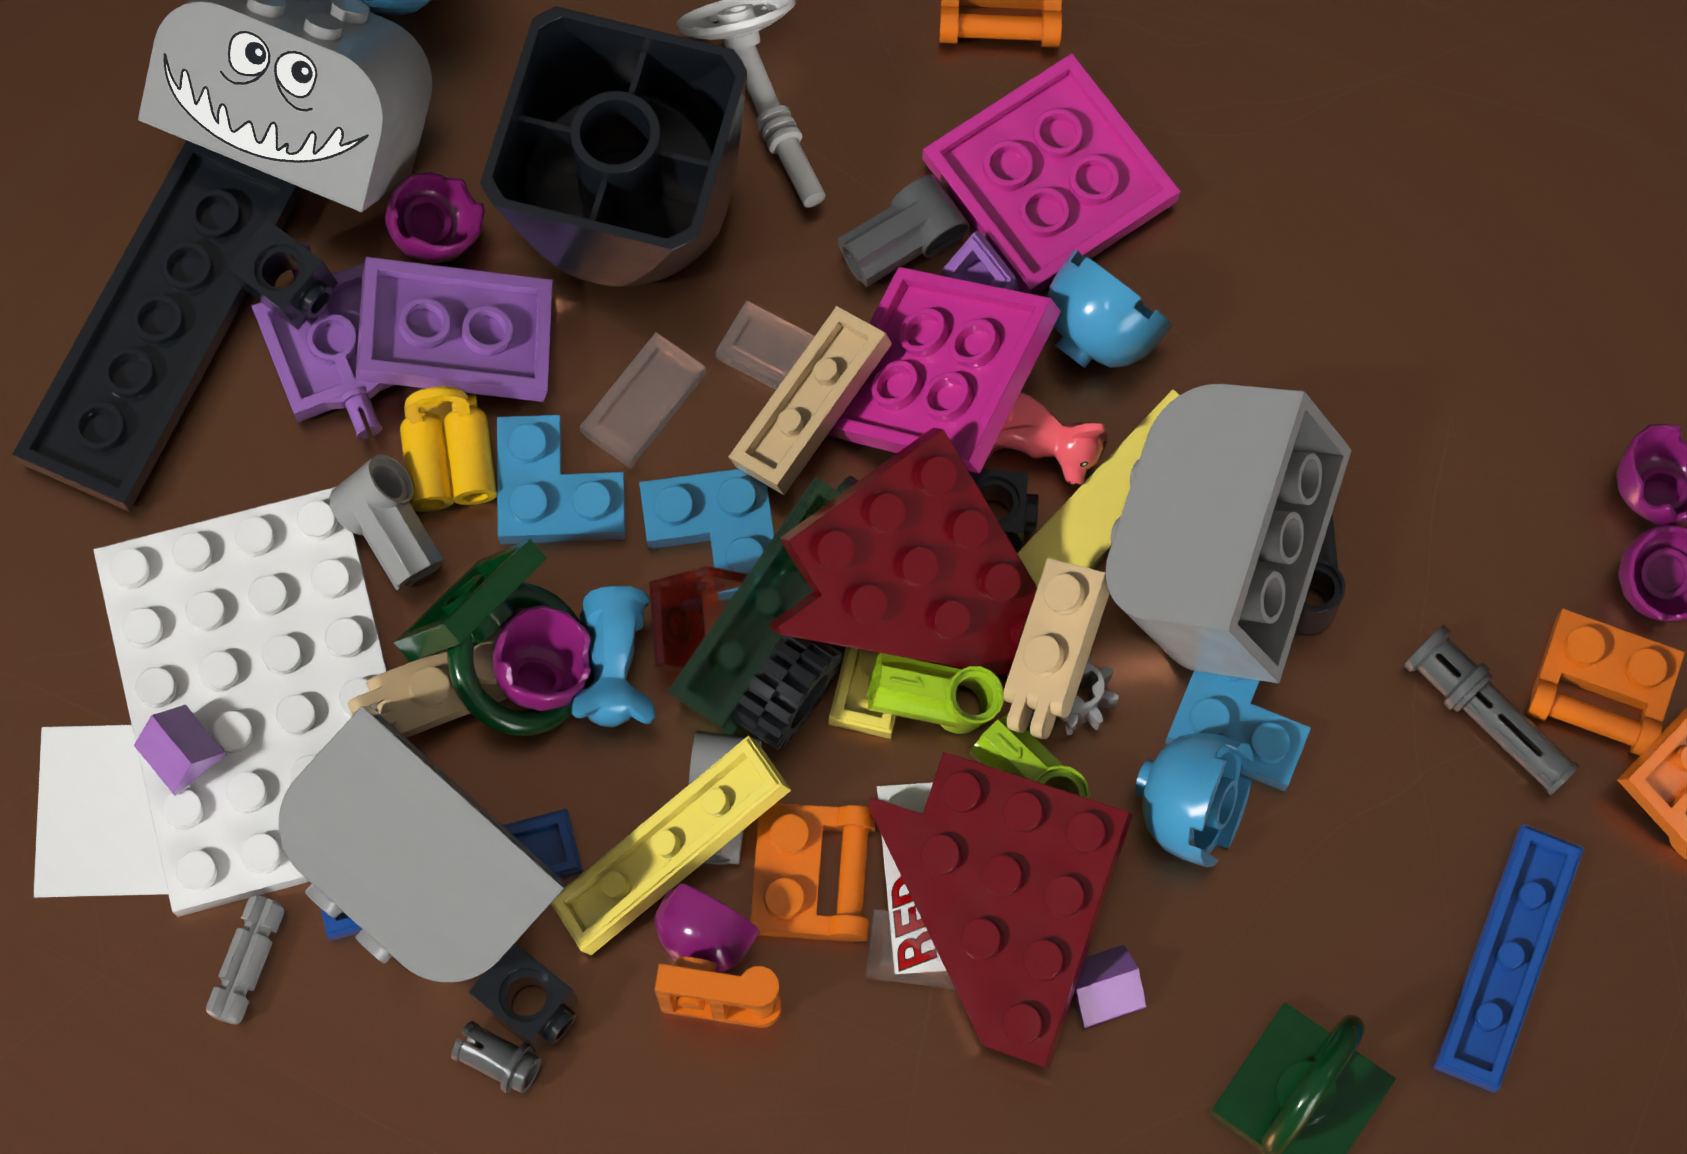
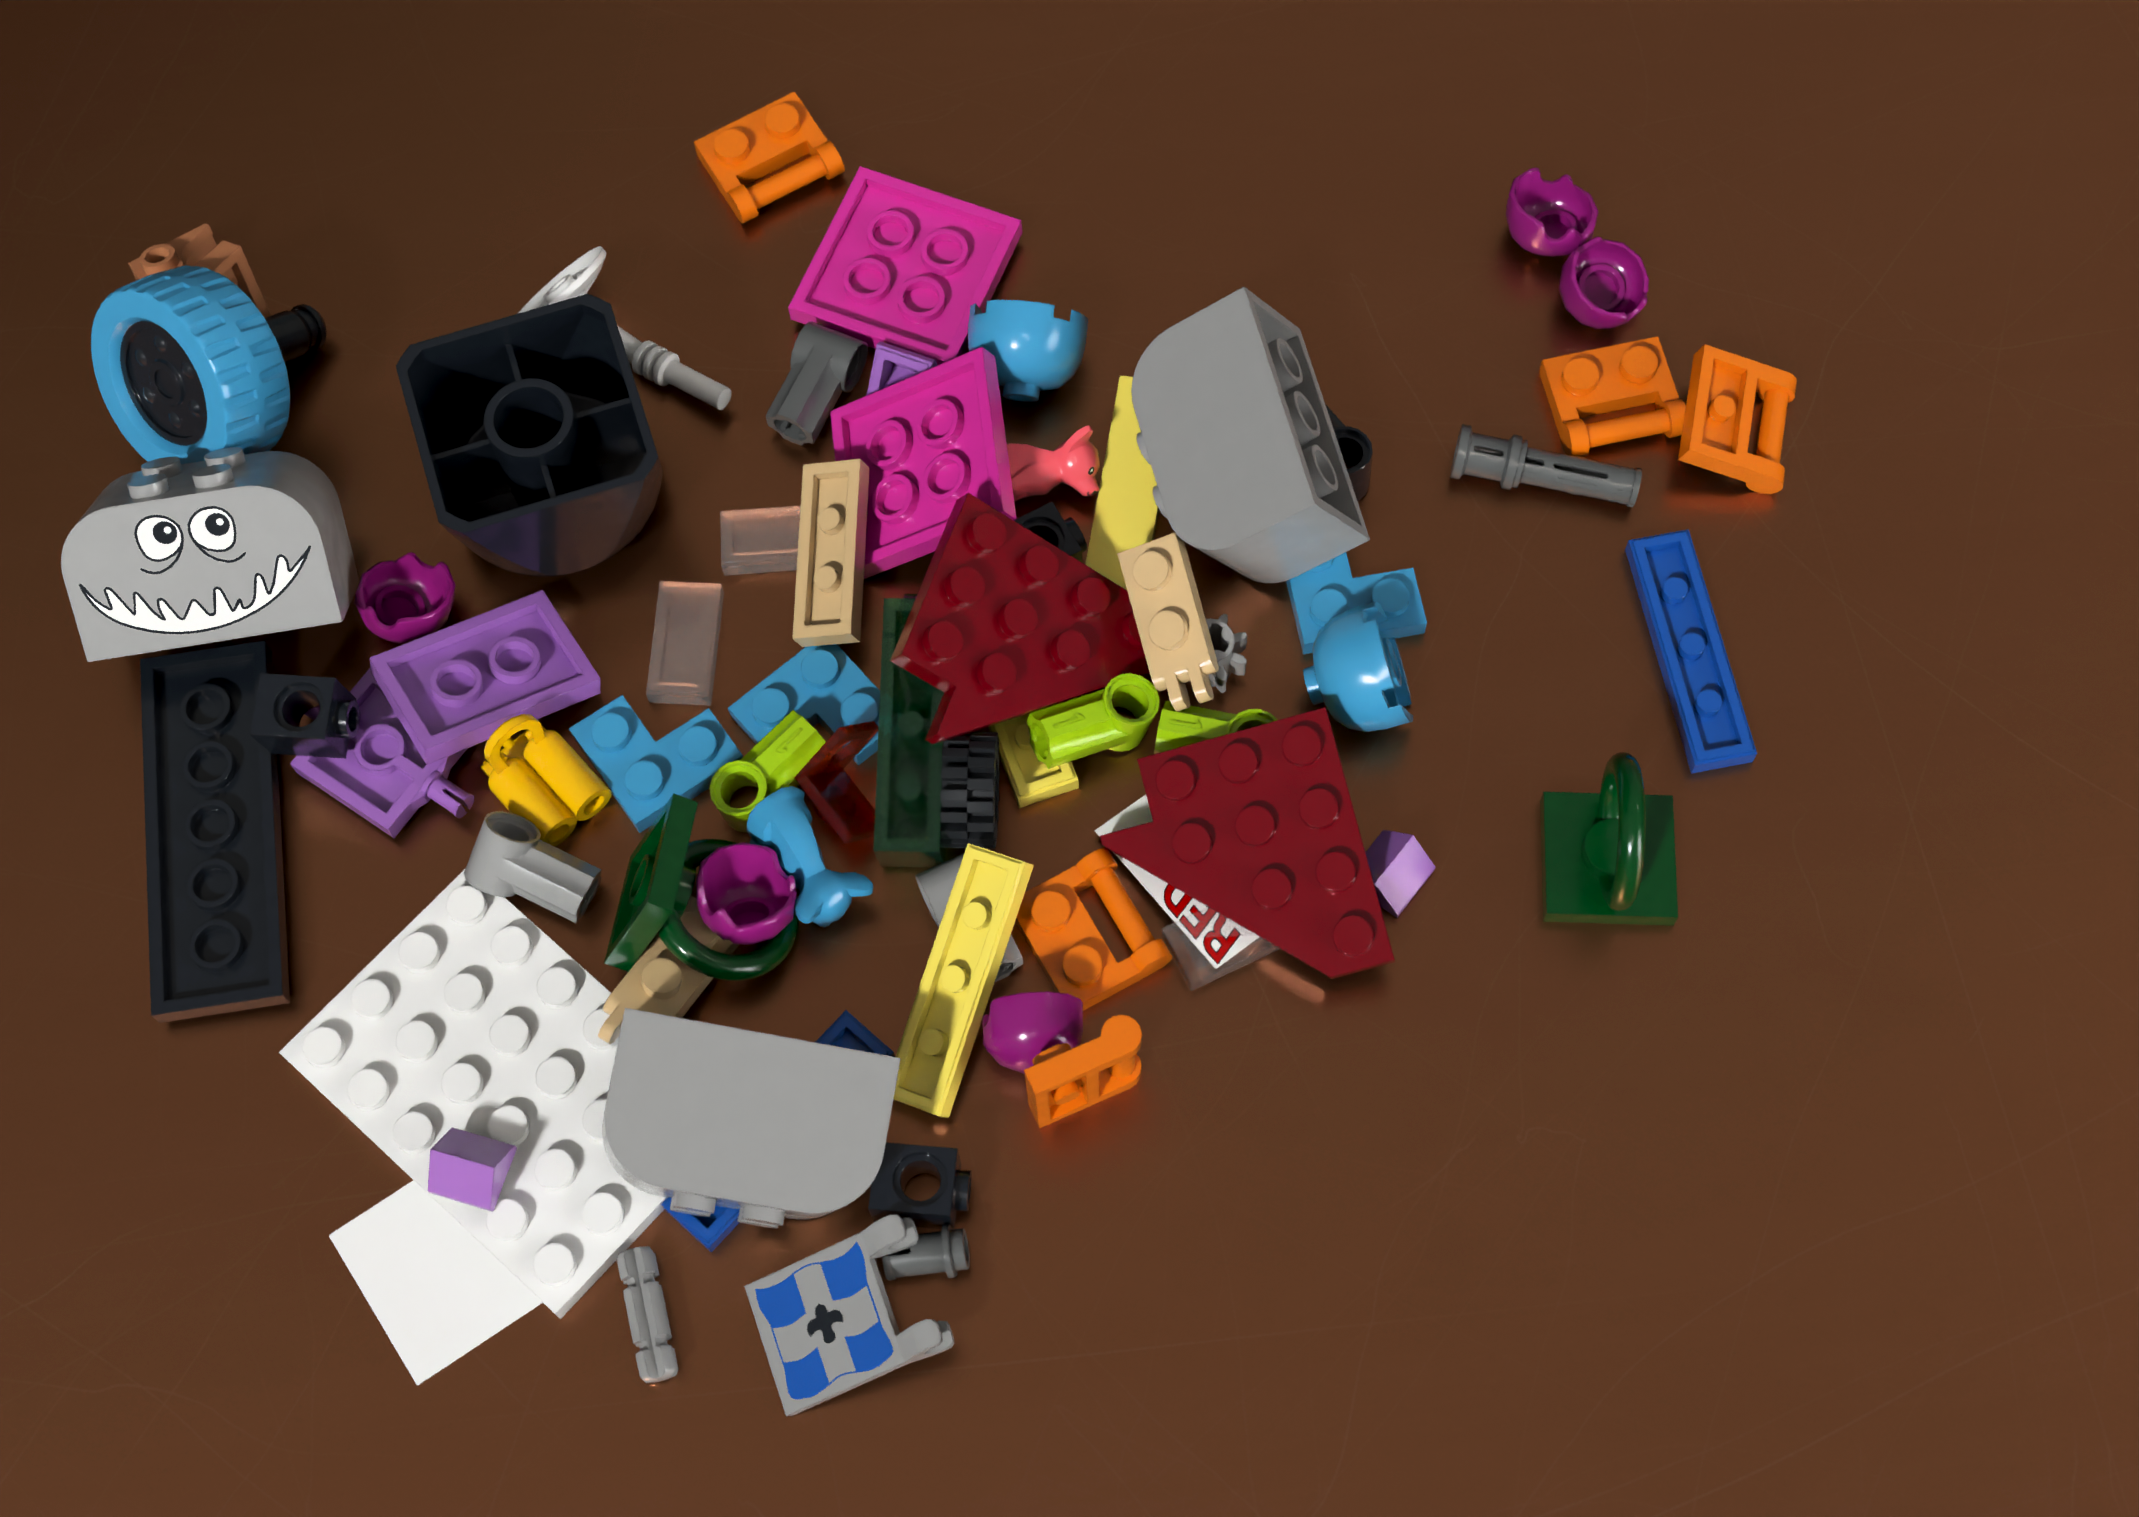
camera: 30 degrees left, 5 degrees down
none -> lime piece [709,710,833,833]
none -> light grey flag [744,1215,954,1416]

